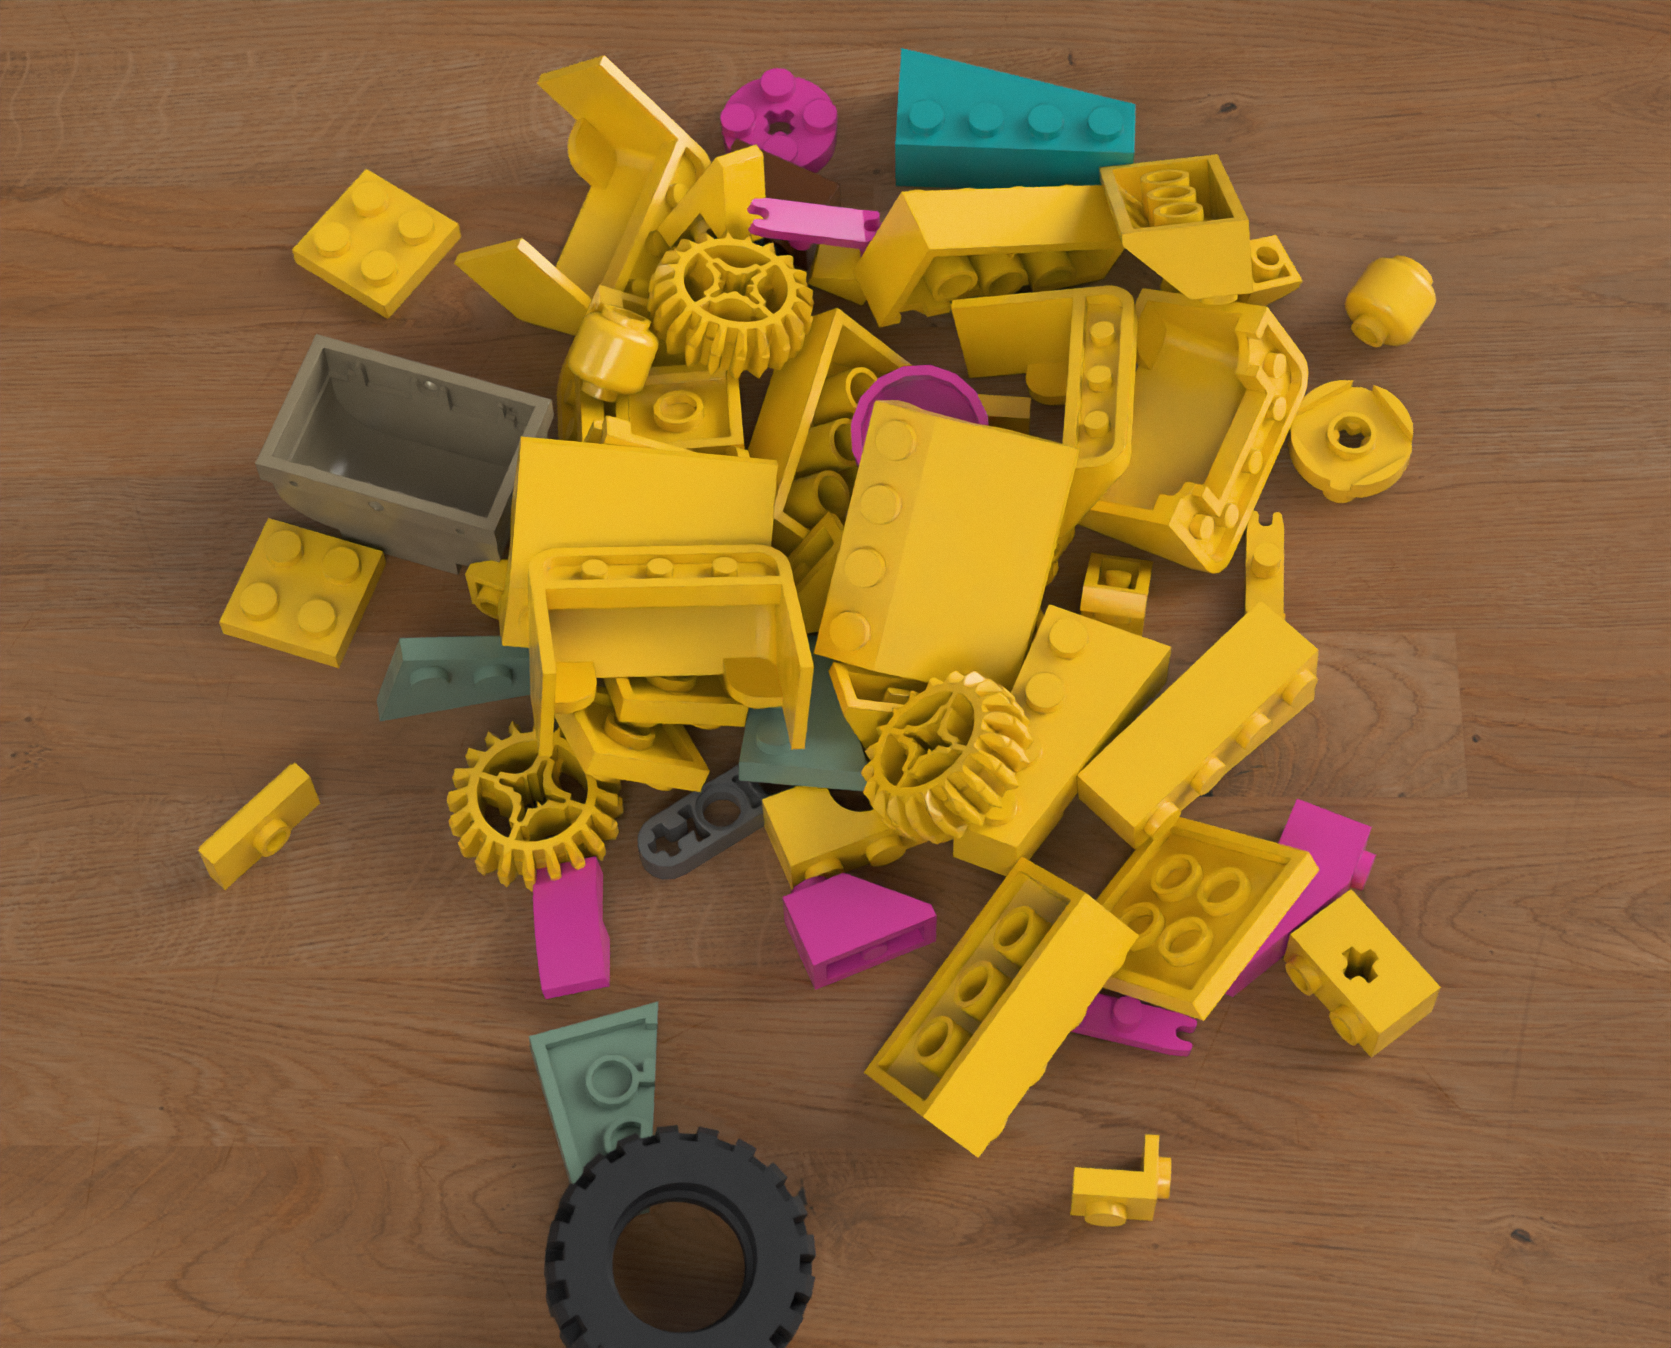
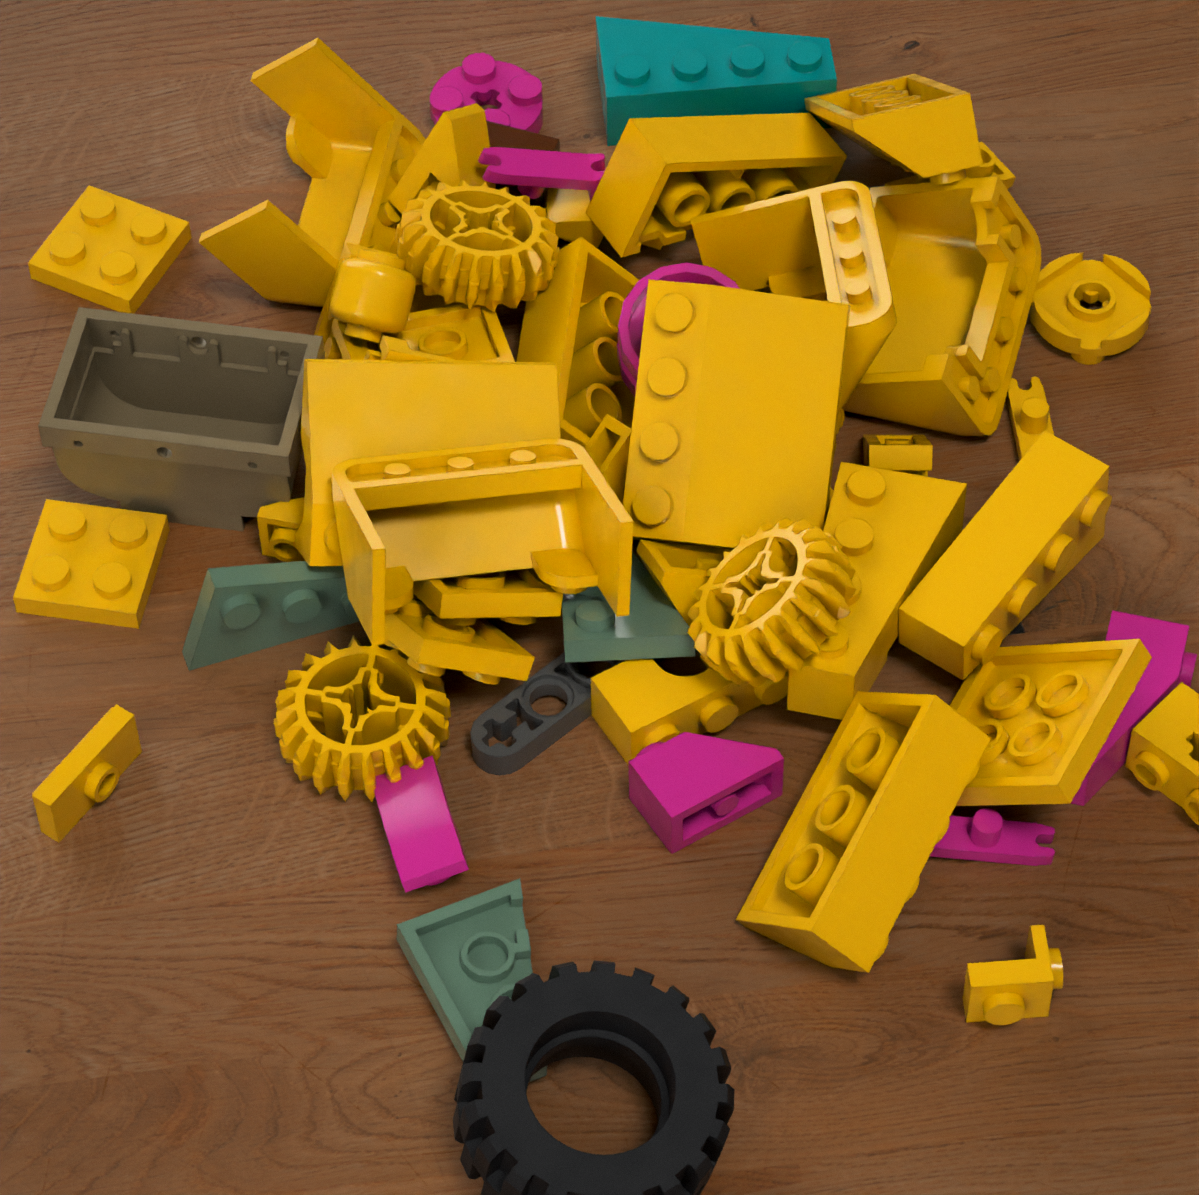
camera: 10 degrees left, 10 degrees down
yellow head [1344,255,1436,347] -> none

